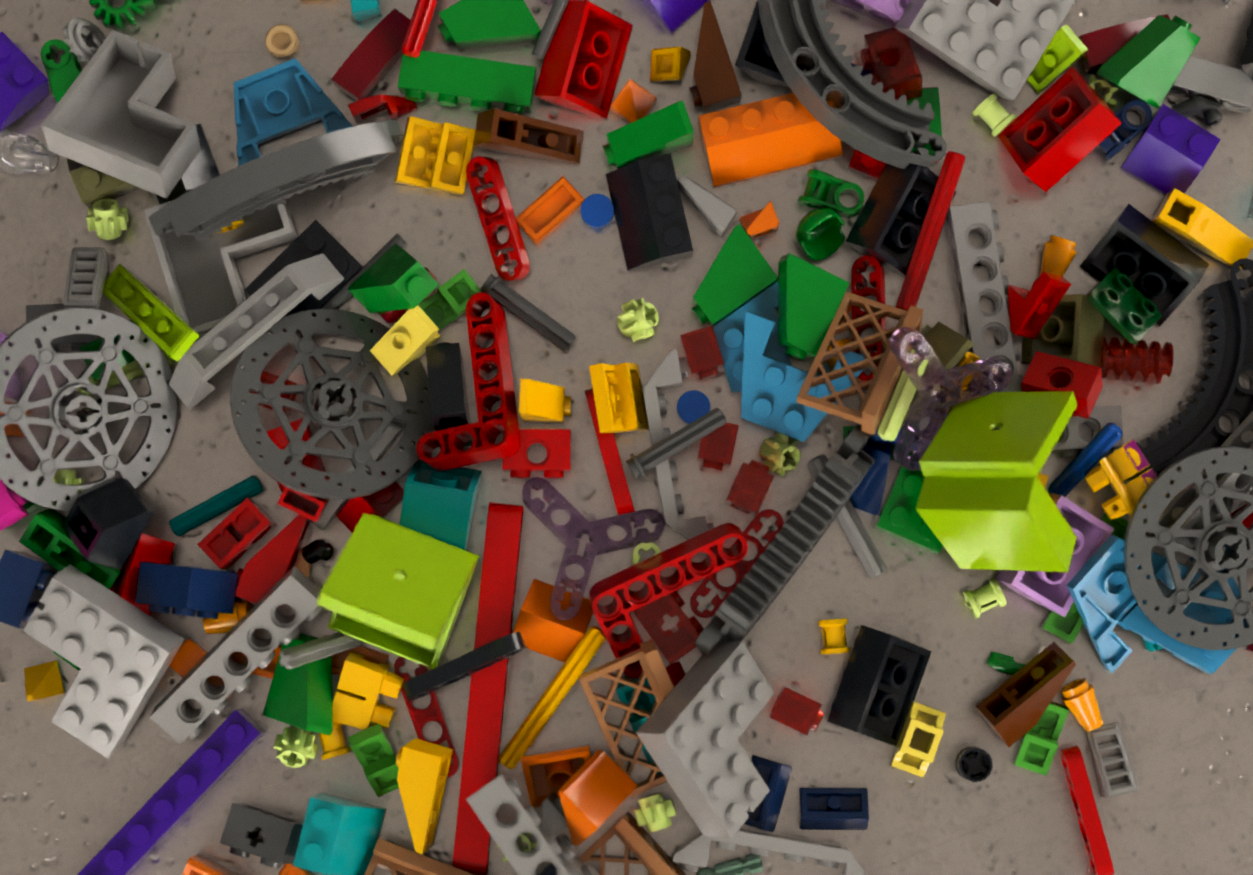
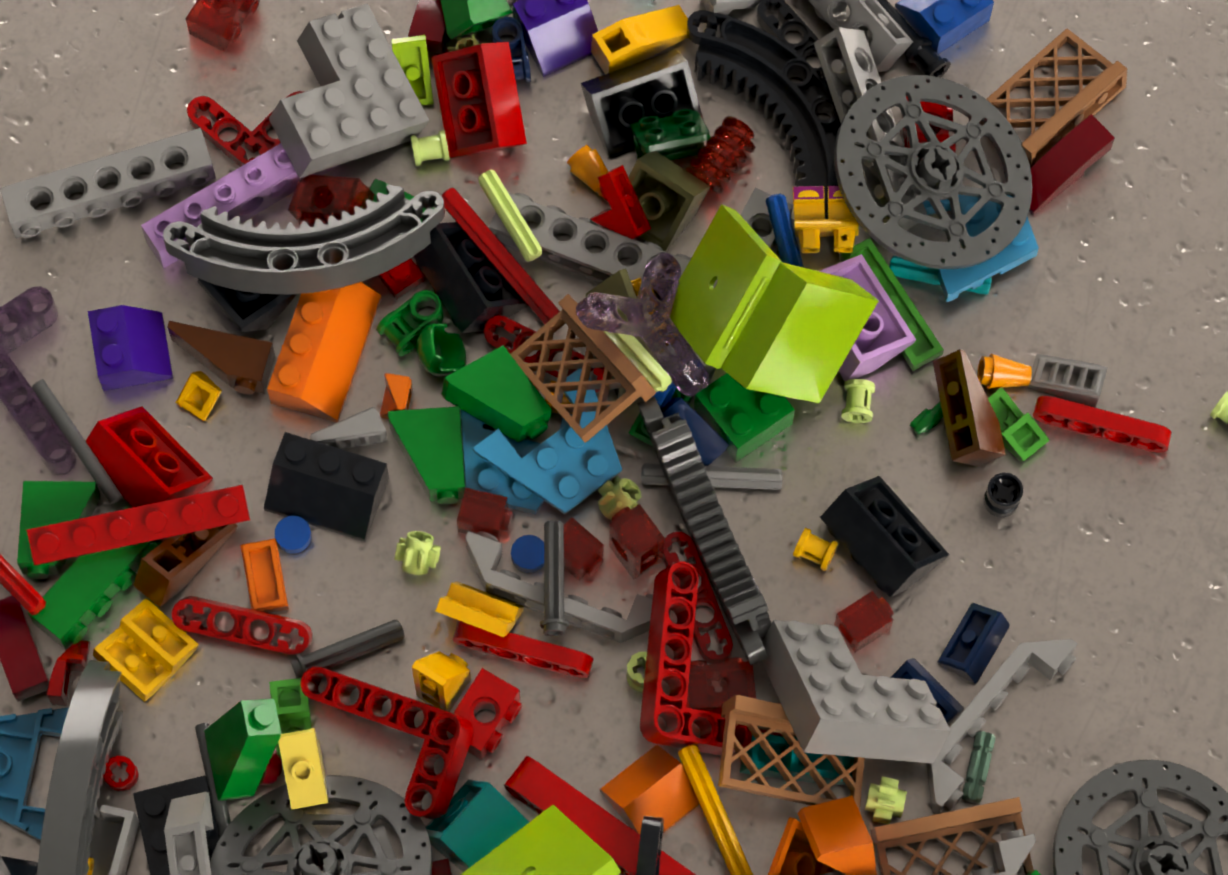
camera: 65 degrees left, 15 degrees down
black slope [426,342,473,449] -> none
piece [522,477,665,620] -> none
green slope [603,100,694,169] -> none
orange slope [611,79,657,124] -> none
light yellow brick [890,701,946,777] -> none
red brick [1021,351,1103,419] -> none
dark azure wing [1066,534,1200,673] -> none
none -> red plate [27,485,250,565]
none -> red bush [103,756,139,792]
none -> yellowish green axle [478,170,542,262]

